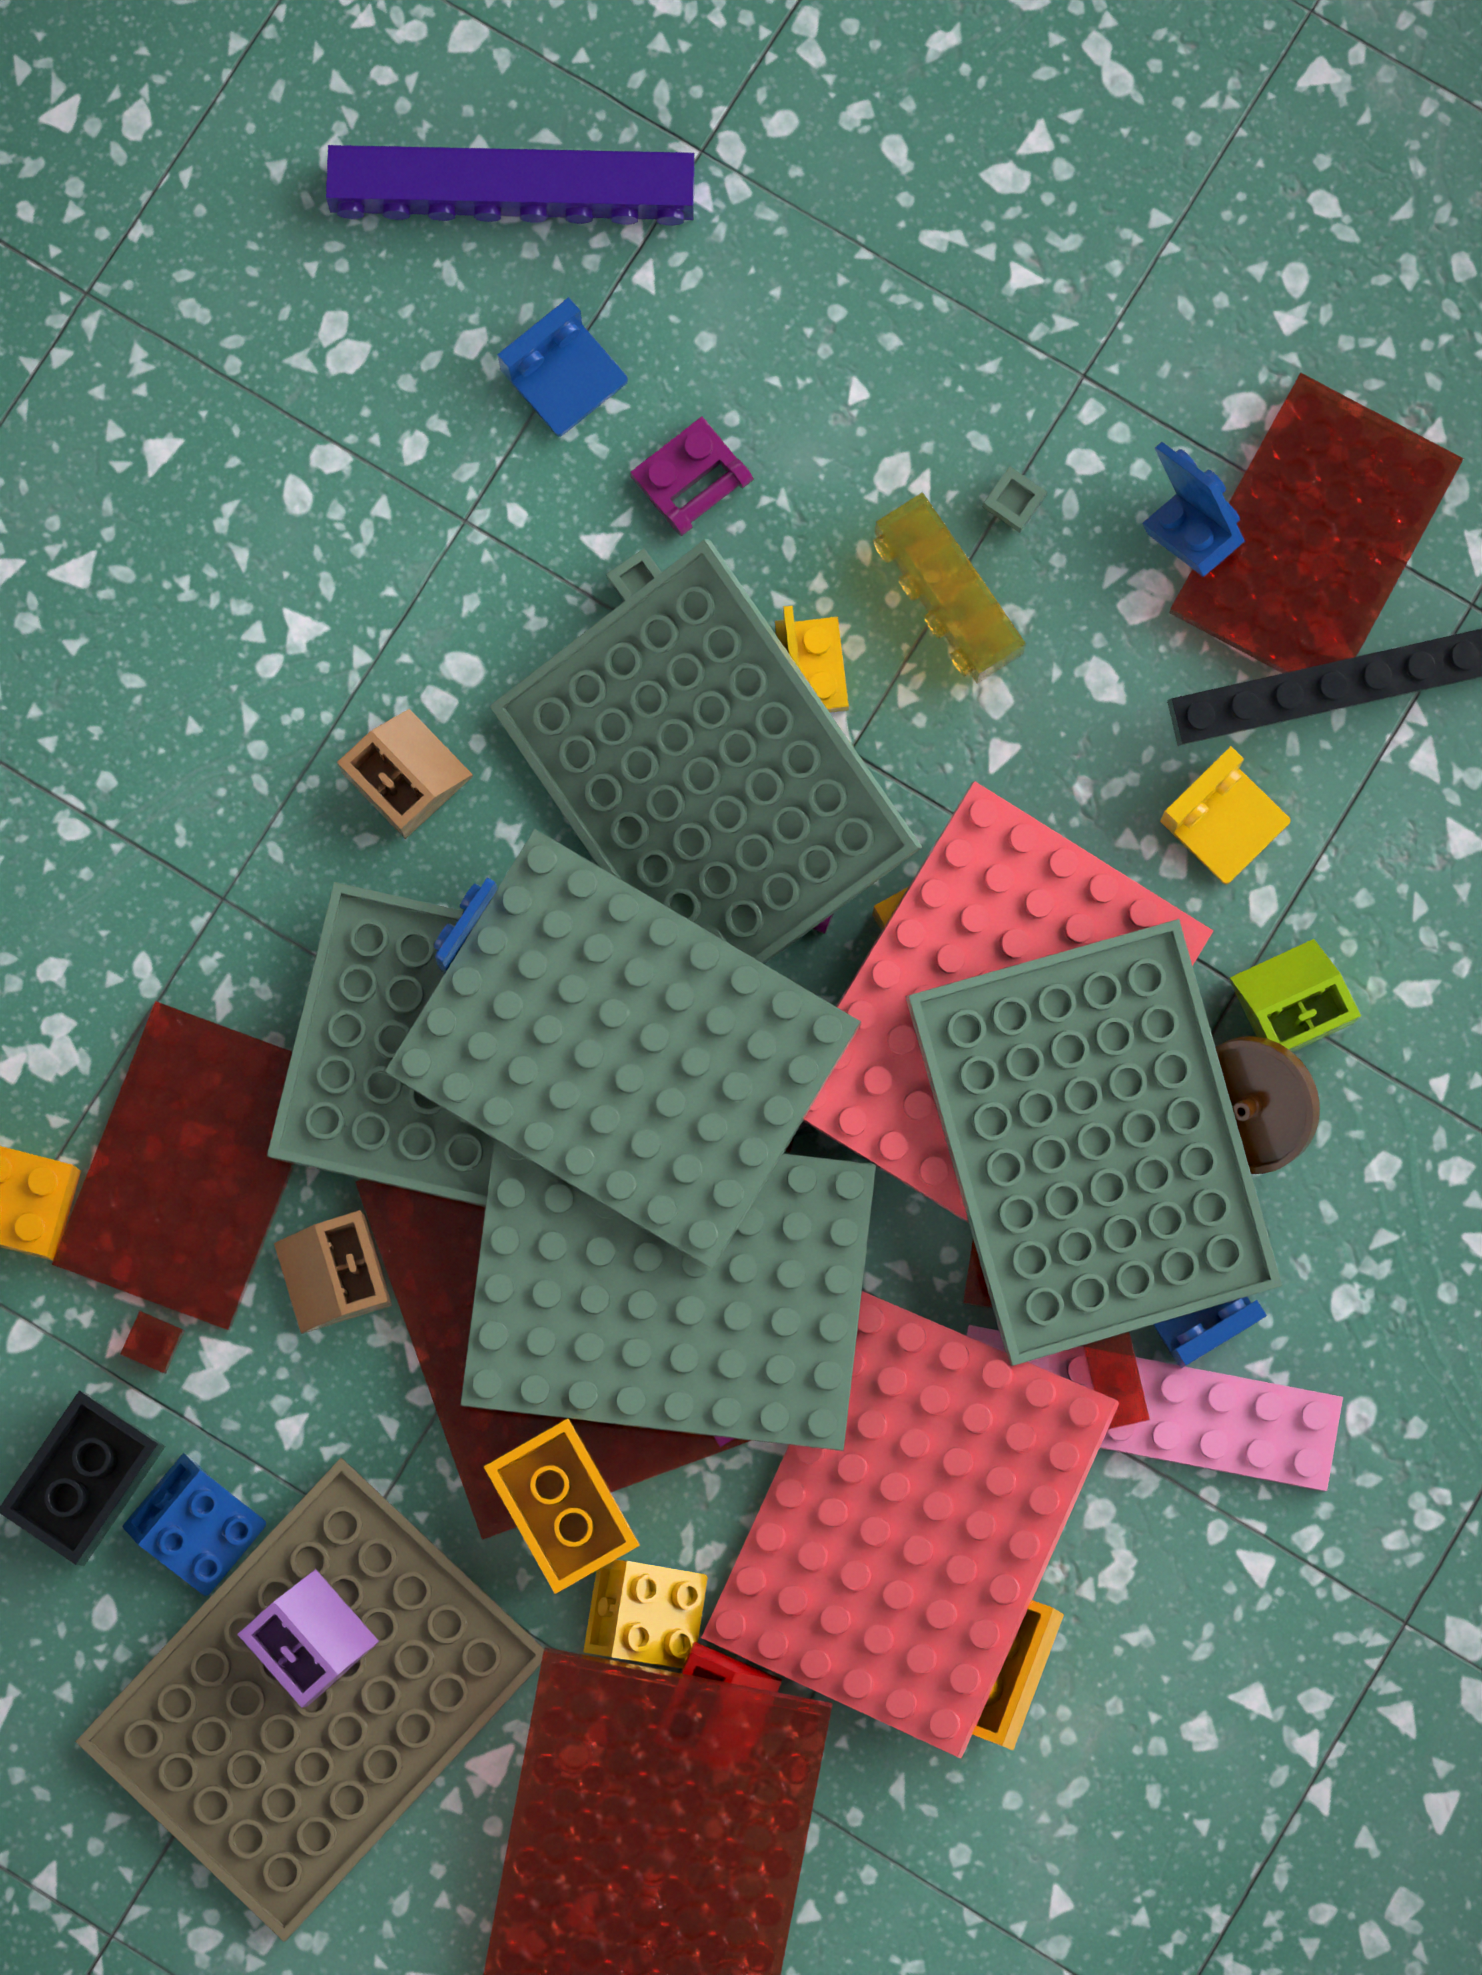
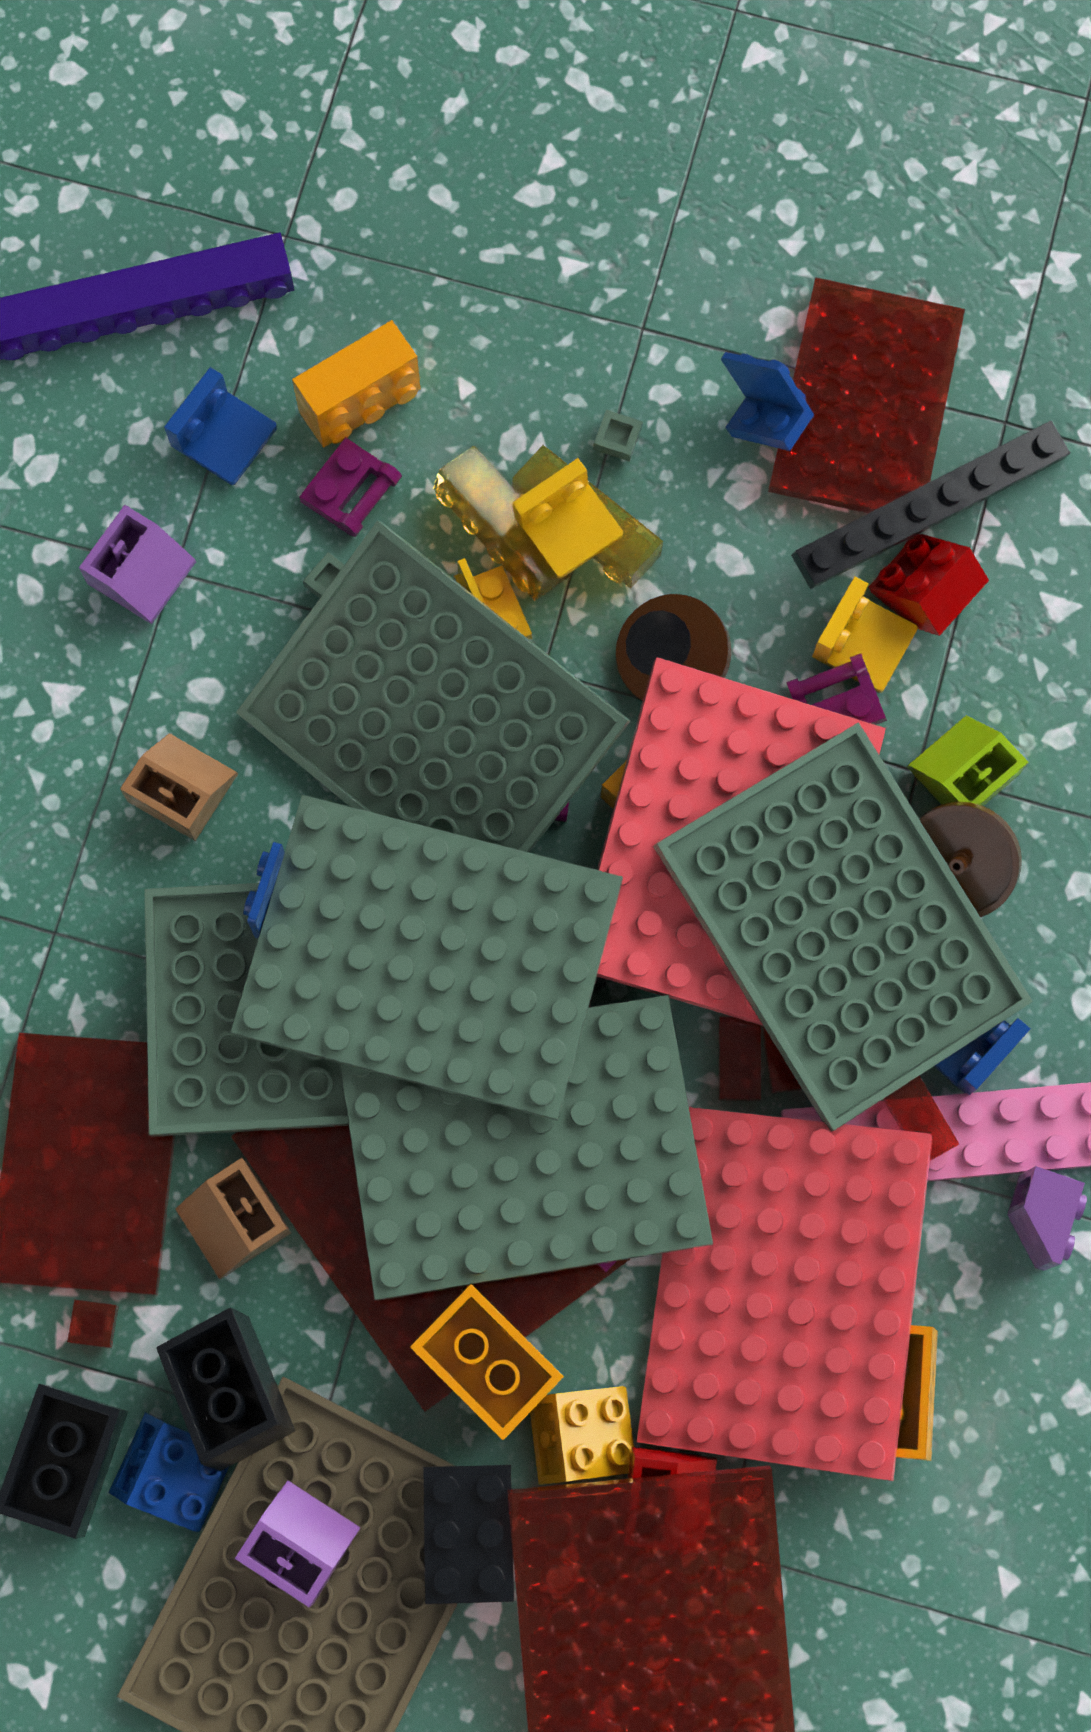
camera: 20 degrees left, 5 degrees down
none -> medium lavender slope [79,505,196,624]
none -> black brick [156,1307,296,1471]
none -> light orange brick [292,320,421,448]
none -> black brick [423,1465,514,1604]
none -> clear yellow brick [433,446,571,601]
none -> yellow bracket [512,458,623,579]
none -> reddish brown piece [616,594,732,701]
none -> clear red plate [718,1017,761,1101]
none -> magenta plate [786,653,887,725]
none -> red slope [868,533,989,636]
none -> medium lavender slope [1007,1166,1087,1271]

